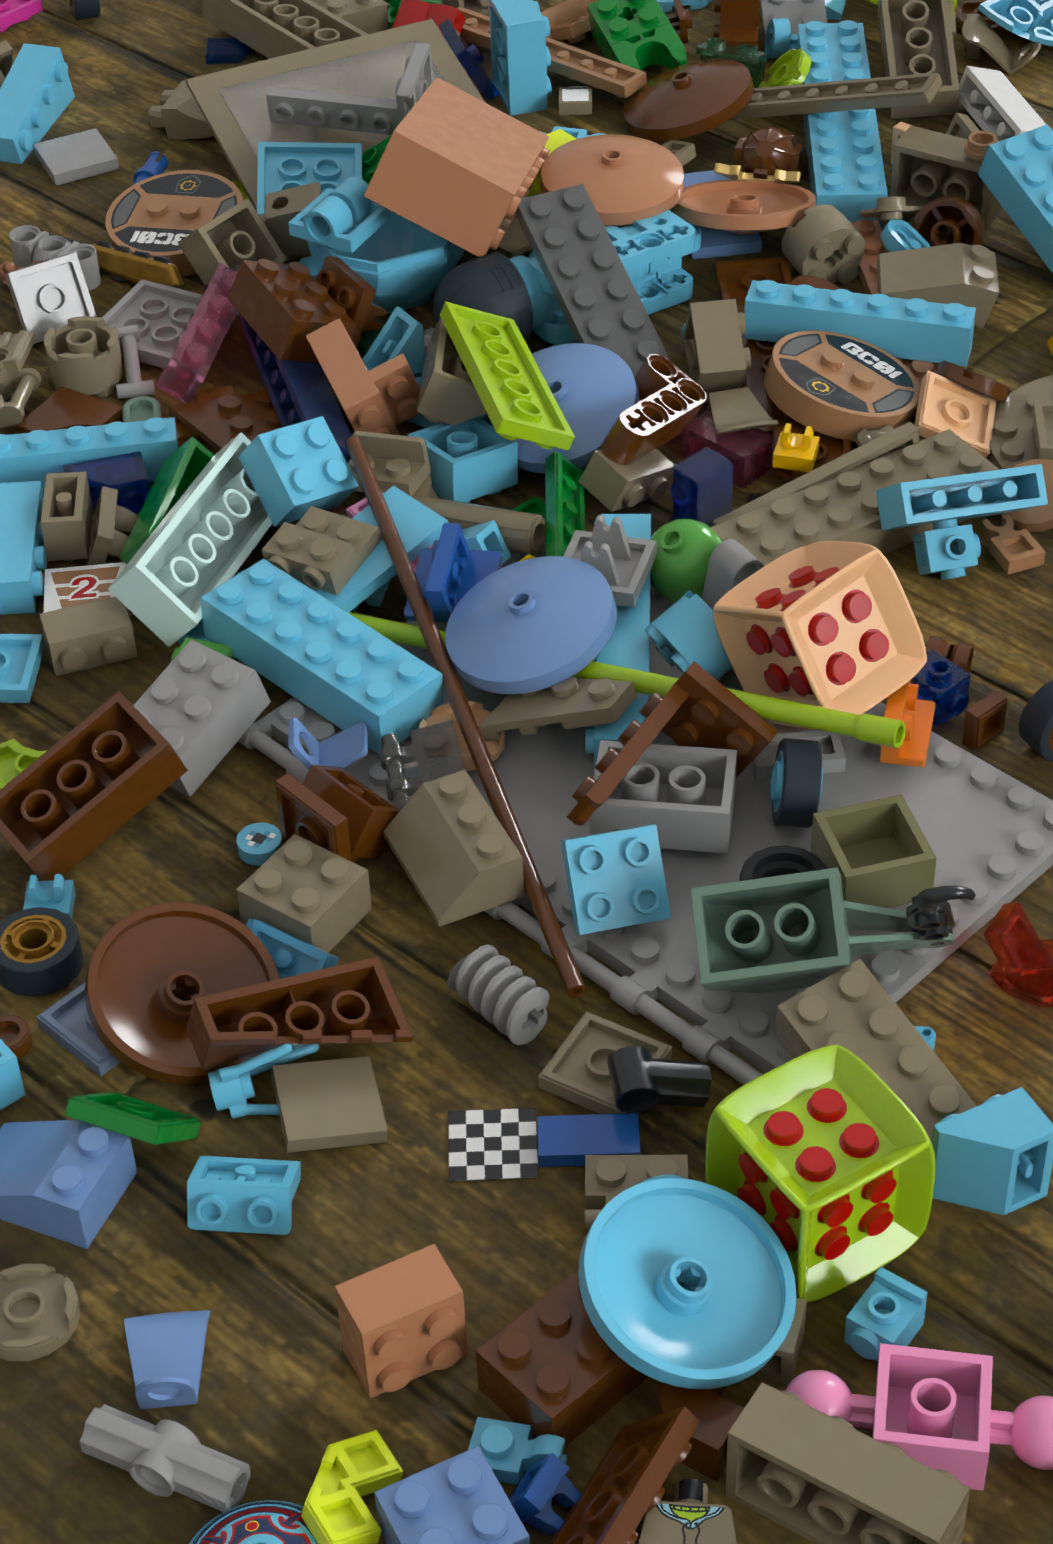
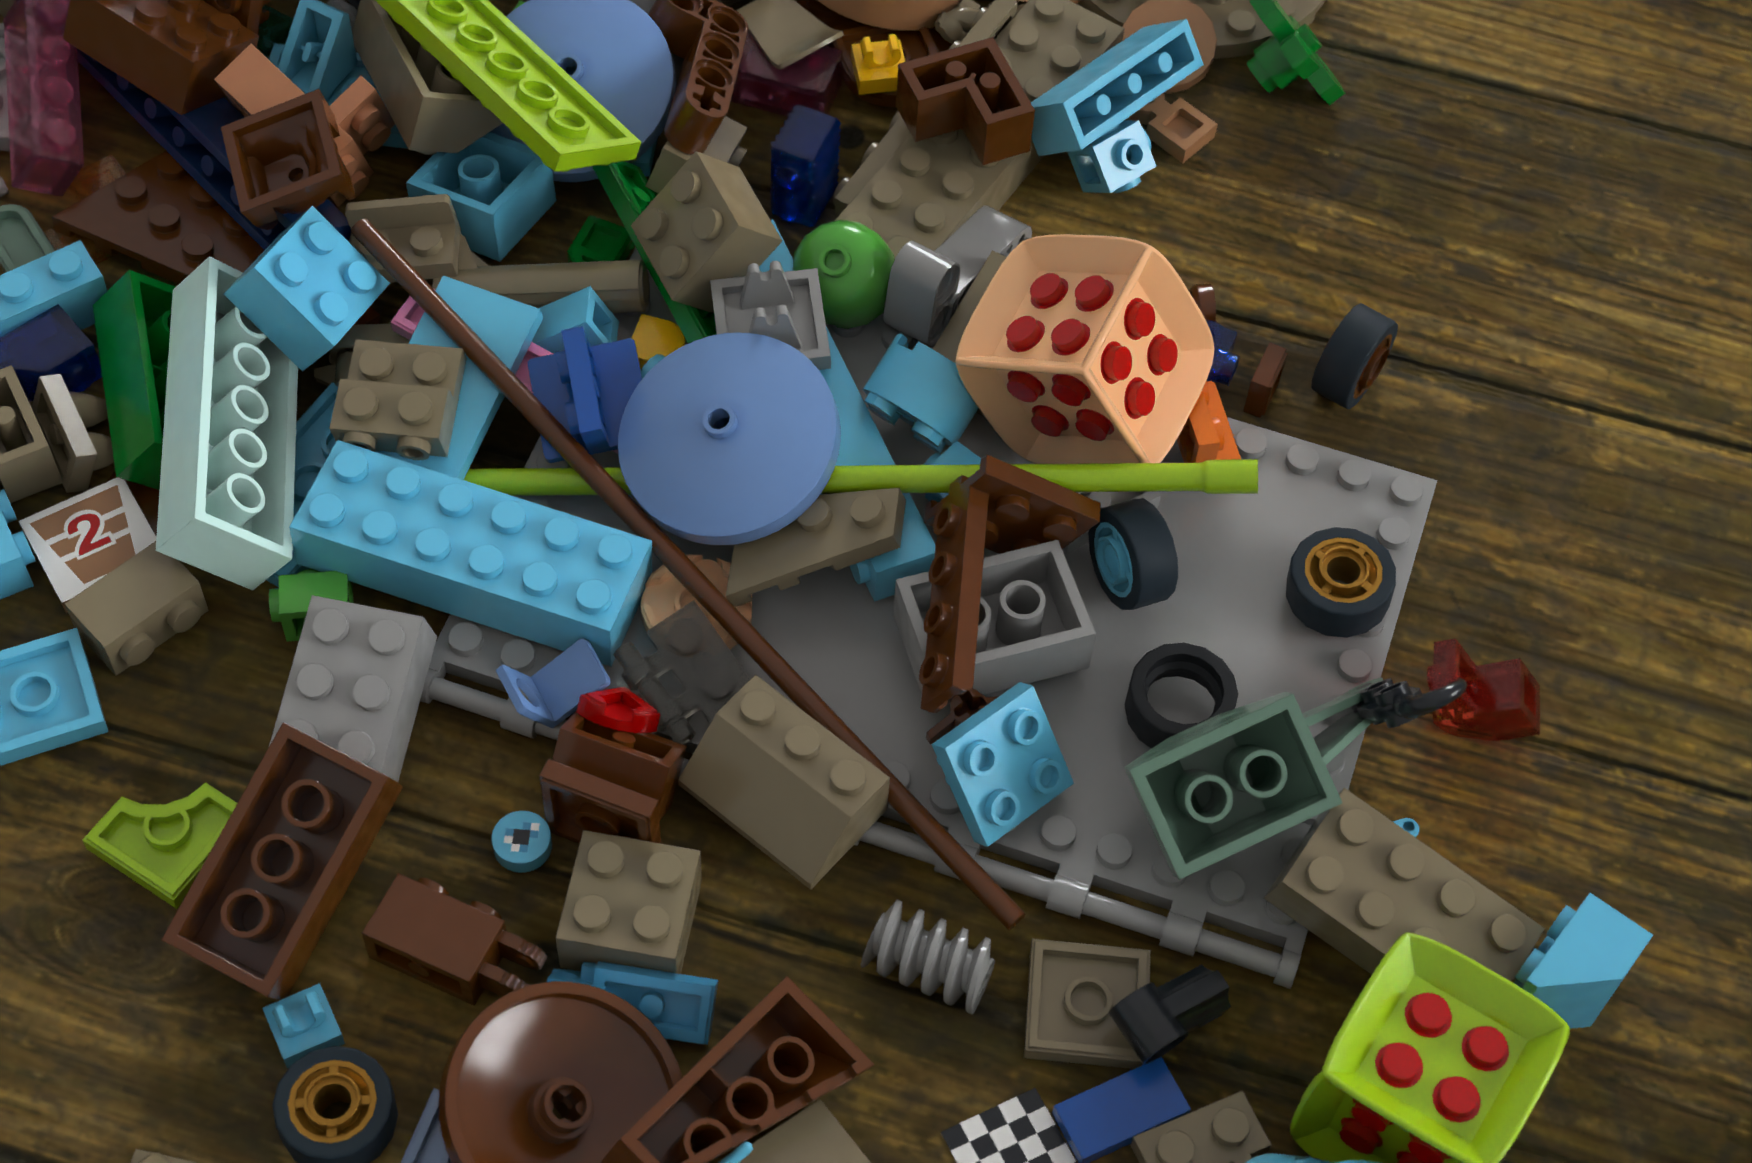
camera: 30 degrees left, 15 degrees up
olive piece [811,794,937,908] -> none
none -> reddish brown brick [221,89,355,230]
none -> reddish brown hinge [362,873,547,1006]
none -> red tile [576,686,661,733]
none -> dark tan brick [631,151,782,313]
none -> reddish brown brick [896,37,1035,165]
none -> wheel [1286,527,1396,638]

